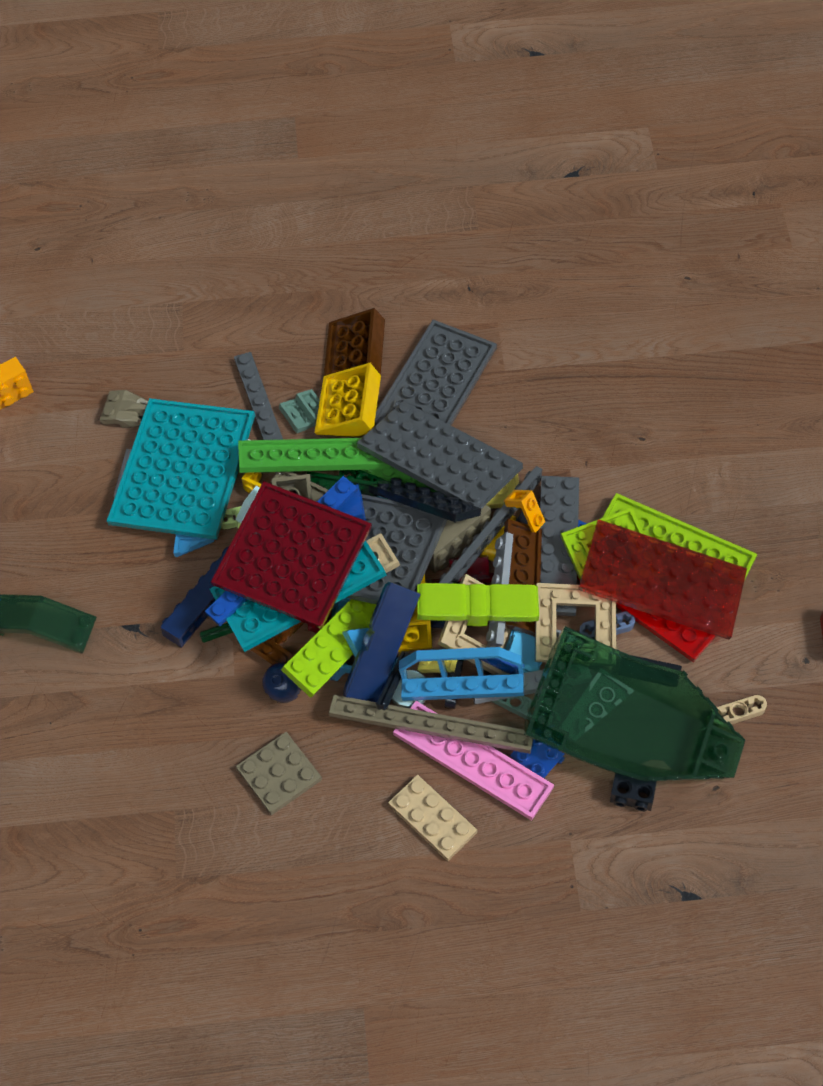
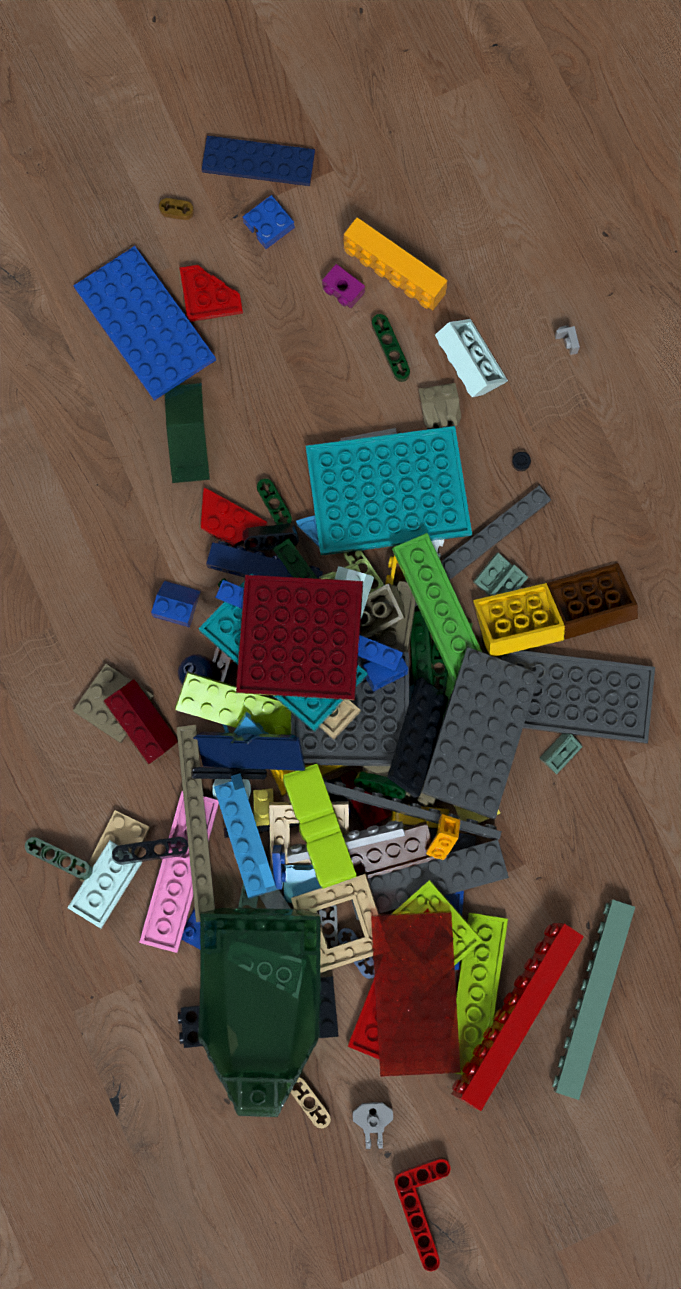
camera: 70 degrees right, 20 degrees up
none -> dark green beam [25,837,93,880]
none -> light aqua tile [68,840,143,929]
none -> dark red slope [102,679,178,764]
none -> black beam [112,837,188,865]
none -> blue slope [151,581,201,628]
none -> red wing [201,488,268,547]
none -> black beam [242,524,299,551]
none -> dark green beam [257,478,292,525]
none -> dark green plate [273,538,318,579]
none -> light grey hinge [353,1102,393,1149]
none -> dark green beam [354,772,407,799]
none -> dark green beam [372,314,410,382]
none -> light aqua slope [435,319,508,397]
none -> red brick [451,923,584,1111]
none -> black tile [512,452,531,472]
none -> sand green slope [540,733,583,774]
none -> sand green brick [552,900,635,1100]
none -> light grey bracket [555,326,580,355]

